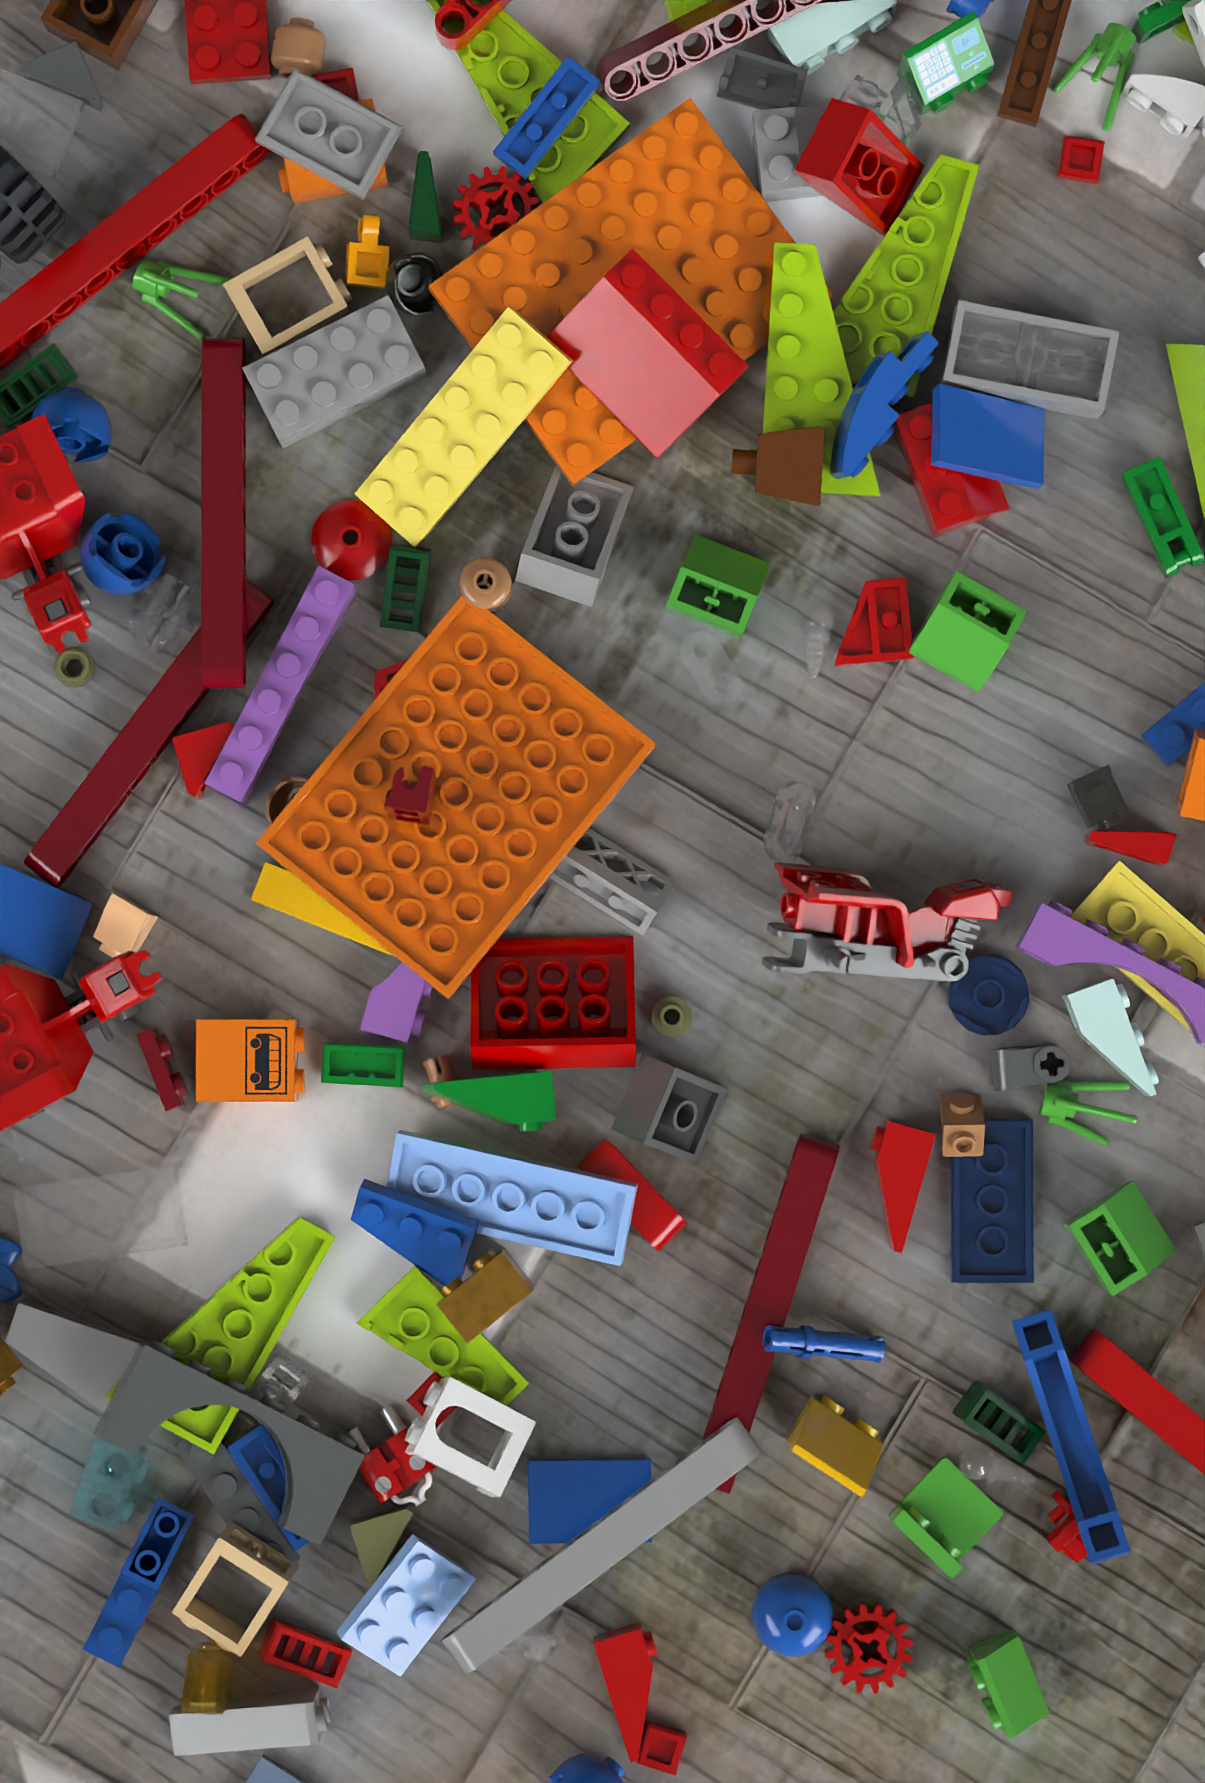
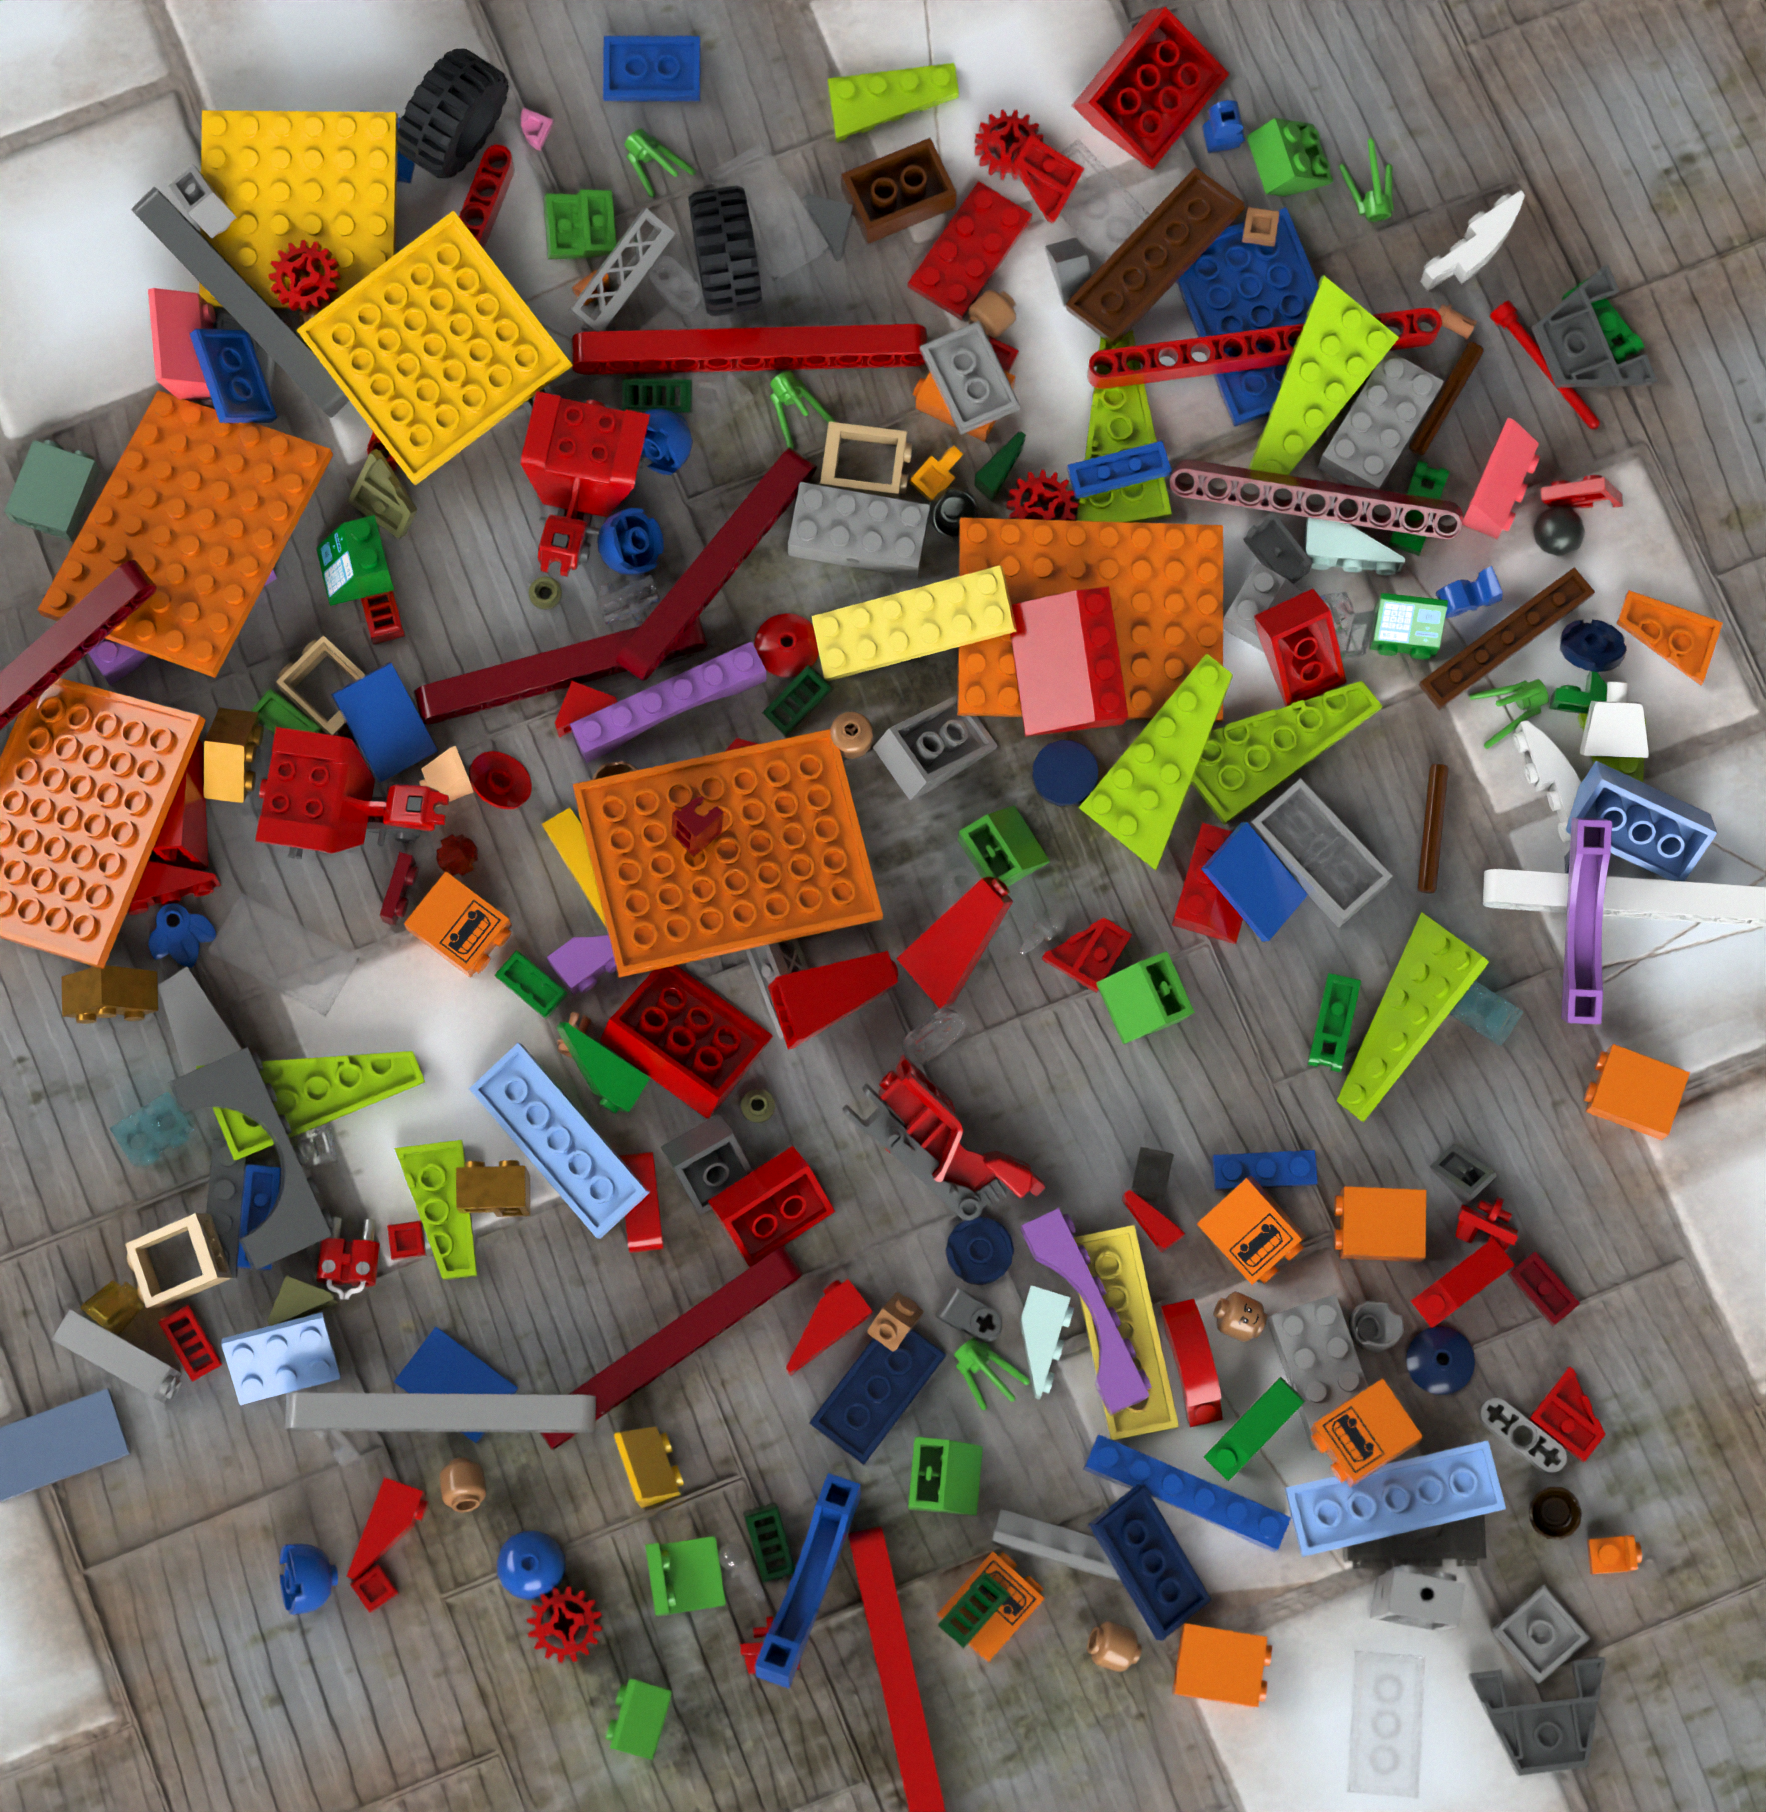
camera: 30 degrees right, 10 degrees down
blue slope [82,1498,195,1668] -> none
blue wing [350,1179,480,1286] -> none
white panel [405,1377,536,1497] -> none
reddish brown torso [732,426,825,506] -> none
blue pin [762,1325,885,1363] -> none
blue slope [830,332,939,479] -> none
red tile [1057,135,1105,184] -> none
none -> clear red gear [436,834,478,876]
none -> medium nougat head [439,1457,487,1512]
none -> red dish [469,751,532,809]
none -> red slope [707,1145,835,1267]
none -> red slope [768,951,898,1050]
none -> red slope [896,876,1013,1009]
none -> dark blue tile [1032,740,1098,806]
none -> reddish brown axle [1417,764,1449,894]

